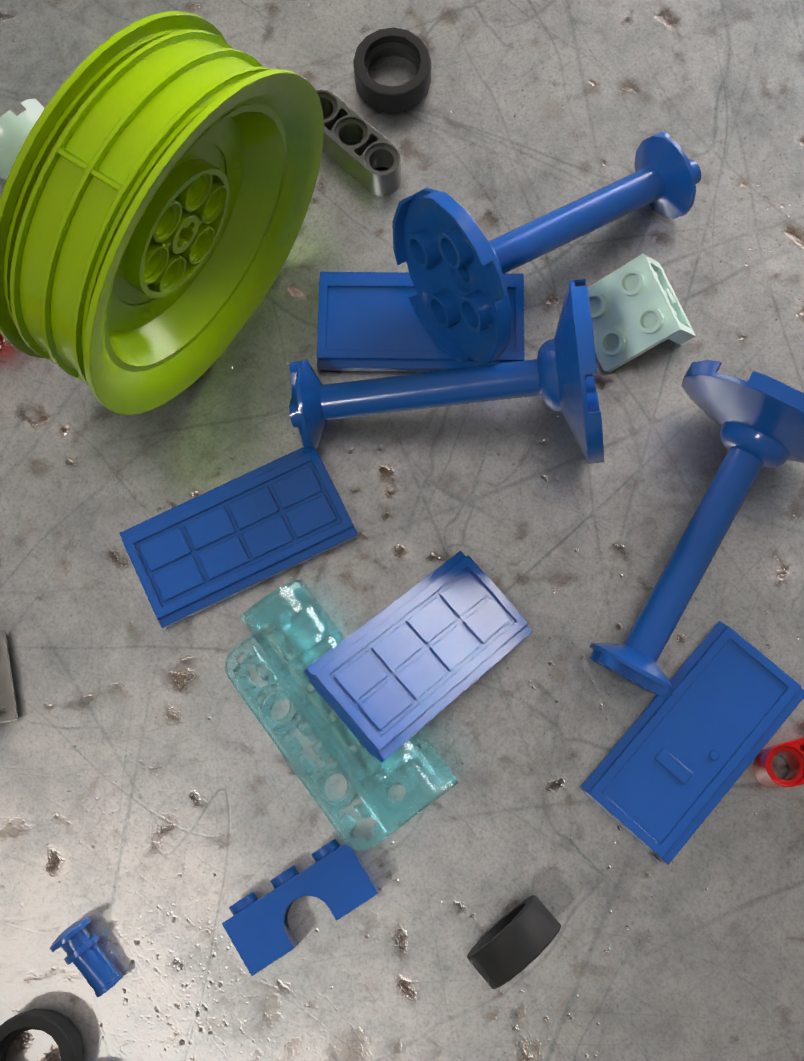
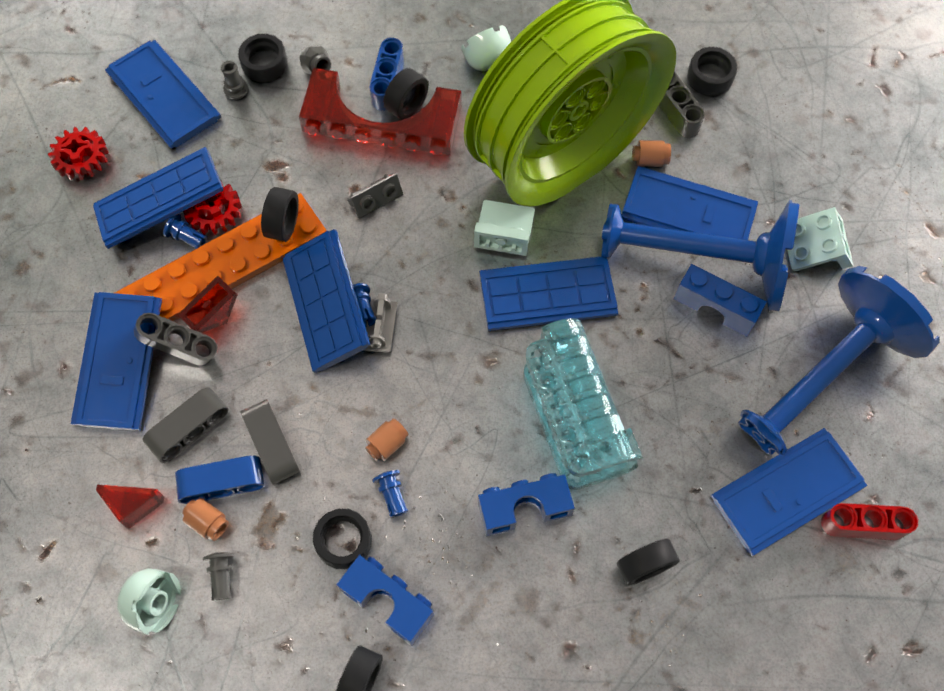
camera: 15 degrees right, 10 degrees down
piece [304,551,533,763] -> none
blue piece [392,131,702,366] -> none
none -> nougat brick [365,418,409,461]
none -> light aqua bracket [474,200,535,256]
none -> nougat brick [632,140,671,167]
none -> blue arch [673,263,767,337]

